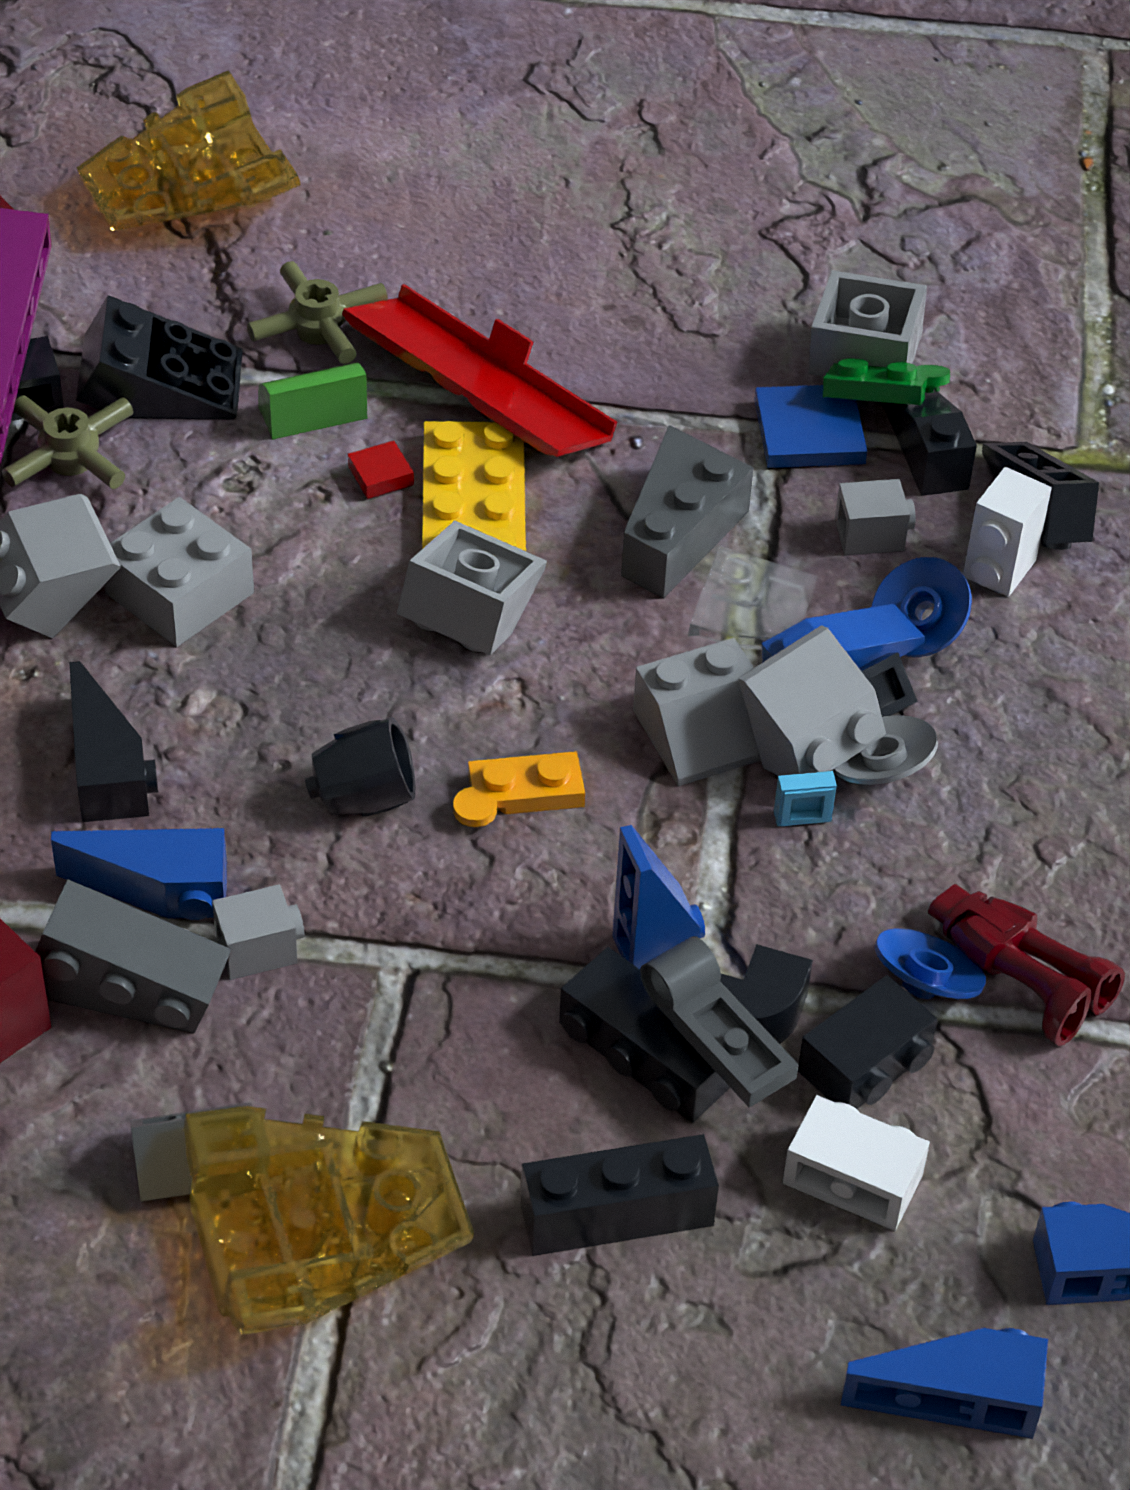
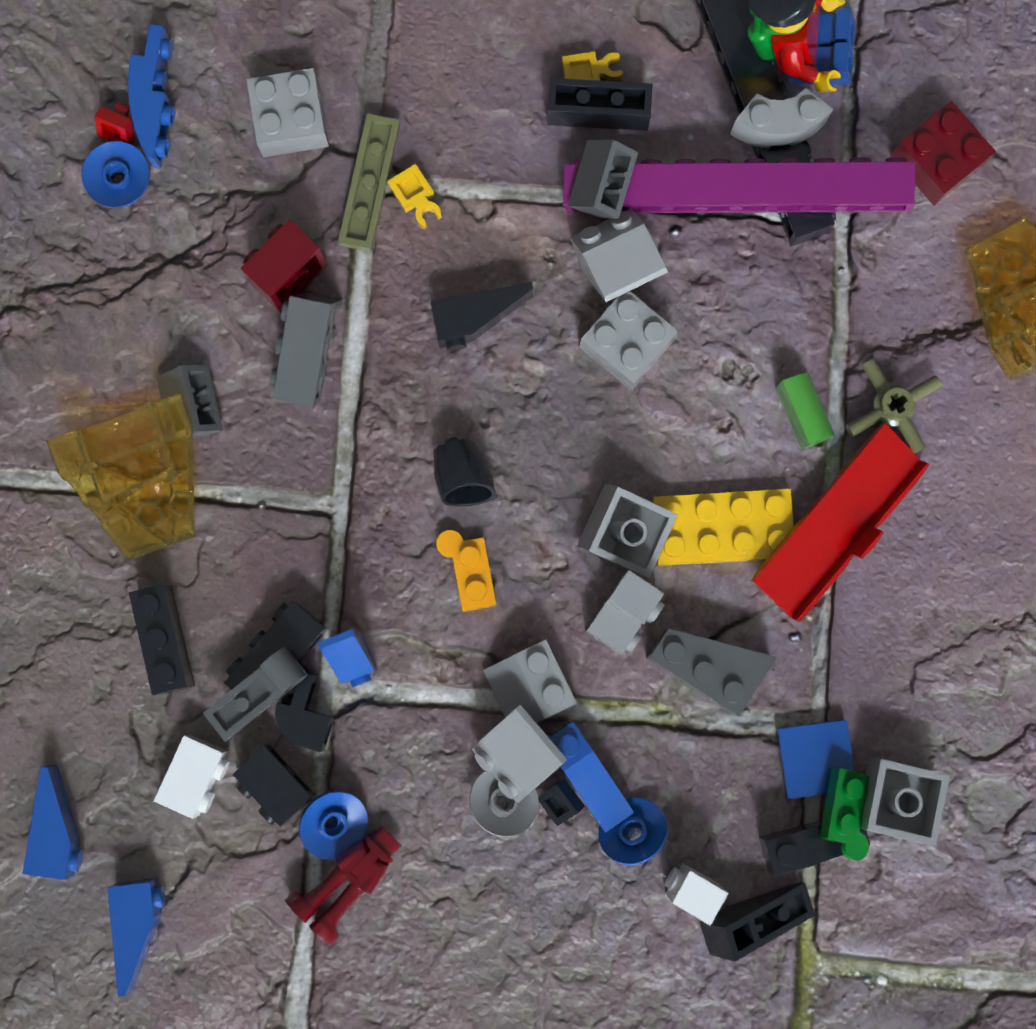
camera: 90 degrees right, 35 degrees up
olive bar [2,395,133,489] -> none
blue slope [51,828,227,920] -> none
black slope [76,295,243,420] -> none
light grey brick [212,884,305,980] -> none
red tile [348,440,414,499] -> none
clear plate [688,546,818,650] -> none
medium azure tile [774,771,837,826] -> none
light grey brick [835,479,916,556] -> none
none -> light grey brick [586,570,665,655]

